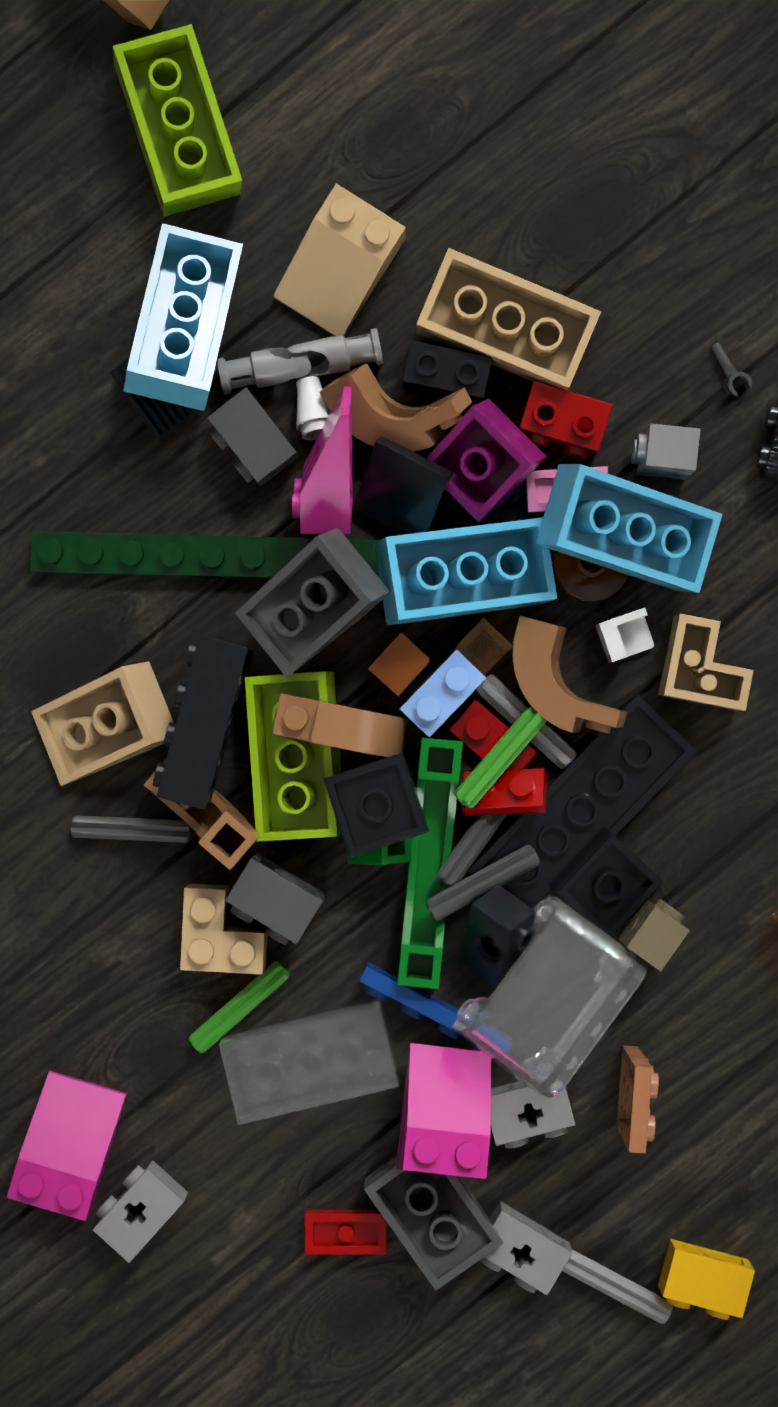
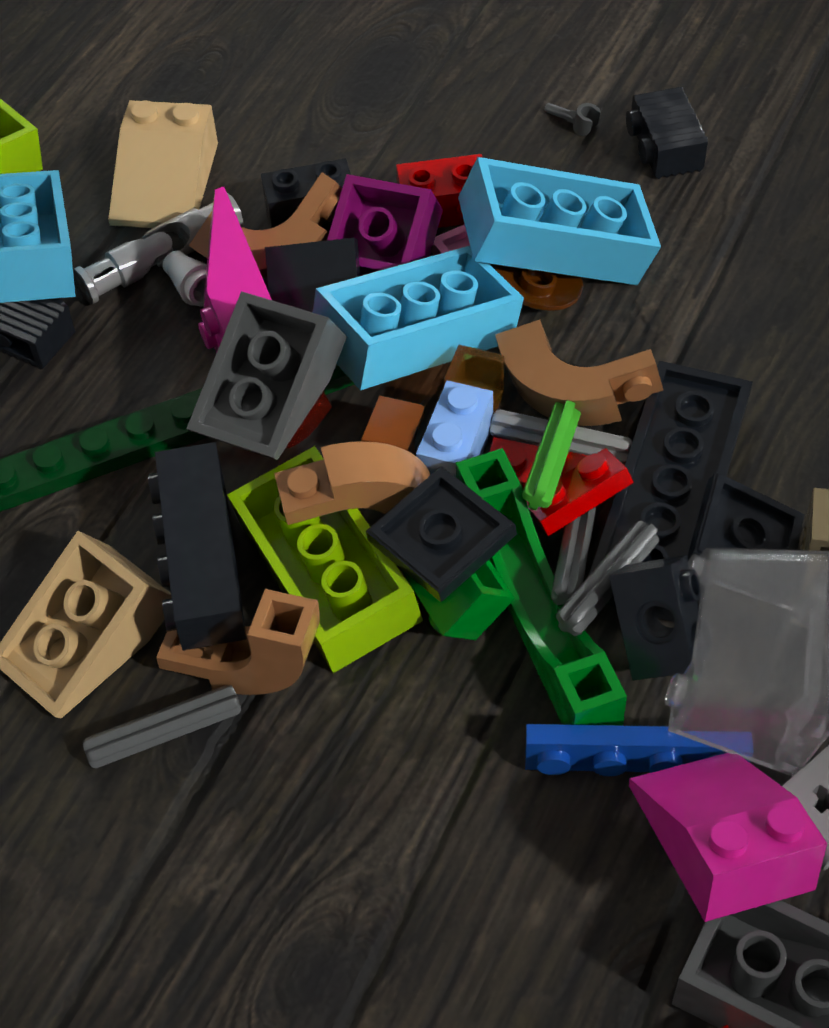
camera: 20 degrees left, 35 degrees down
tan brick [180,884,268,974] -> none
bright green axle [189,961,289,1053] -> none
dark grey brick [207,387,299,487] -> none
clear brick [219,999,399,1125] -> none
dark grey brick [225,852,326,945] -> none
tan brick [416,248,601,391] -> none
white panel [595,608,654,663] -> none
light grey brick [631,423,701,480] -> none
tan brick [658,614,754,711] -> none

